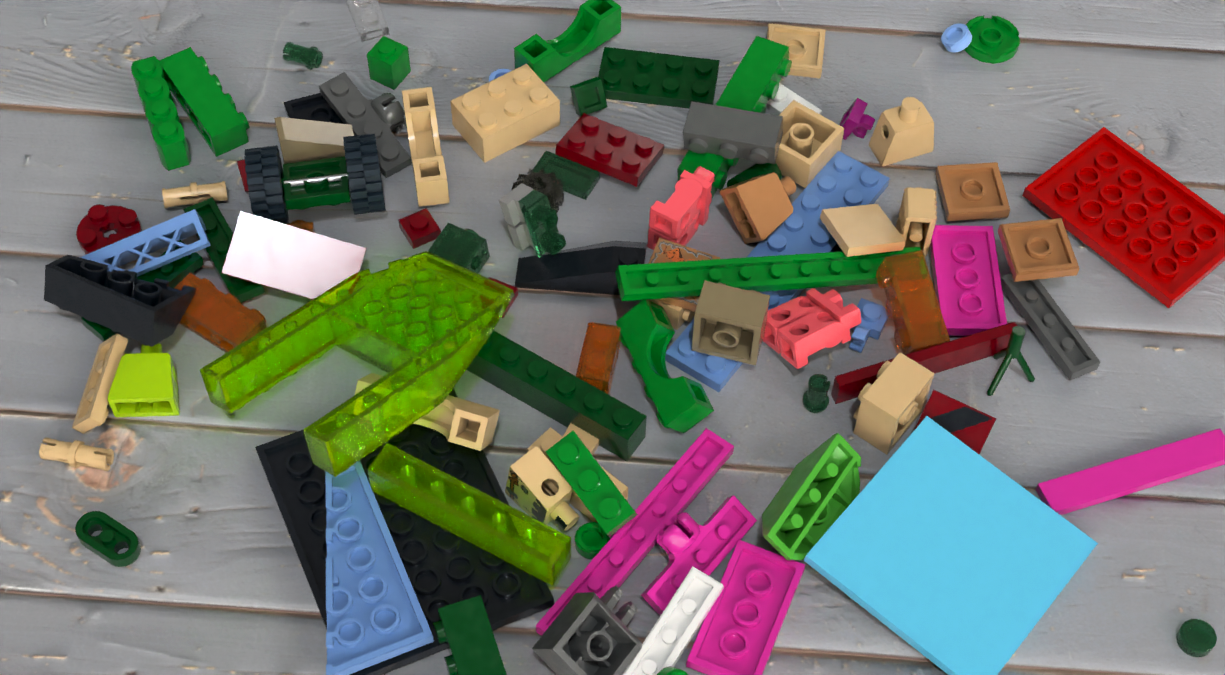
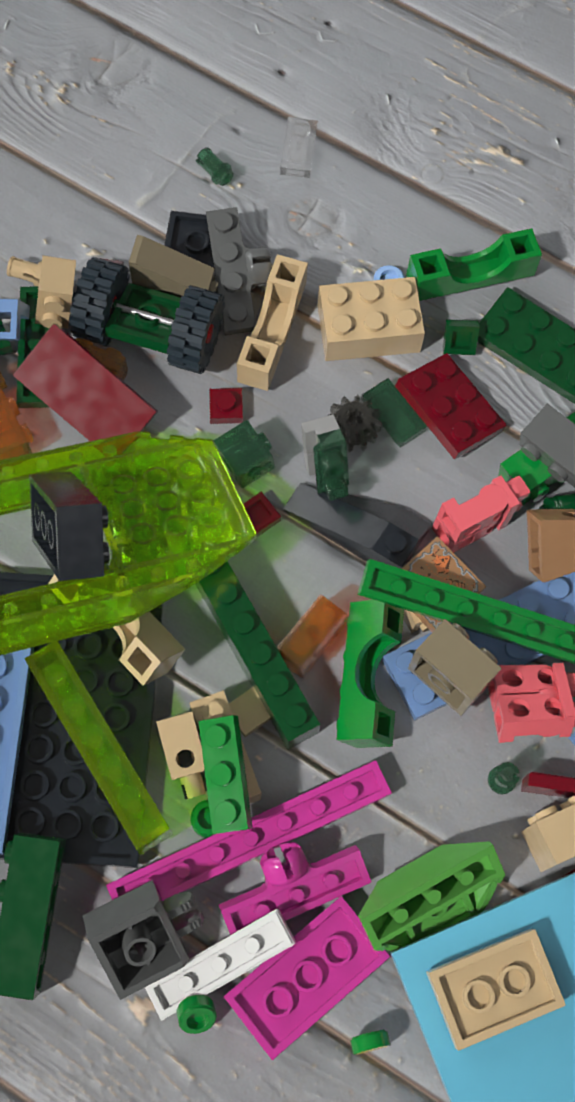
camera: 25 degrees right, 15 degrees up
green brick [131,56,191,171] -> none
green brick [159,47,250,157] -> none
green brick [367,36,411,90] -> none
none -> black brick [29,471,110,581]
none -> tan brick [35,255,76,329]
none -> green tile [350,1029,391,1055]
none -> tan plate [426,928,566,1051]

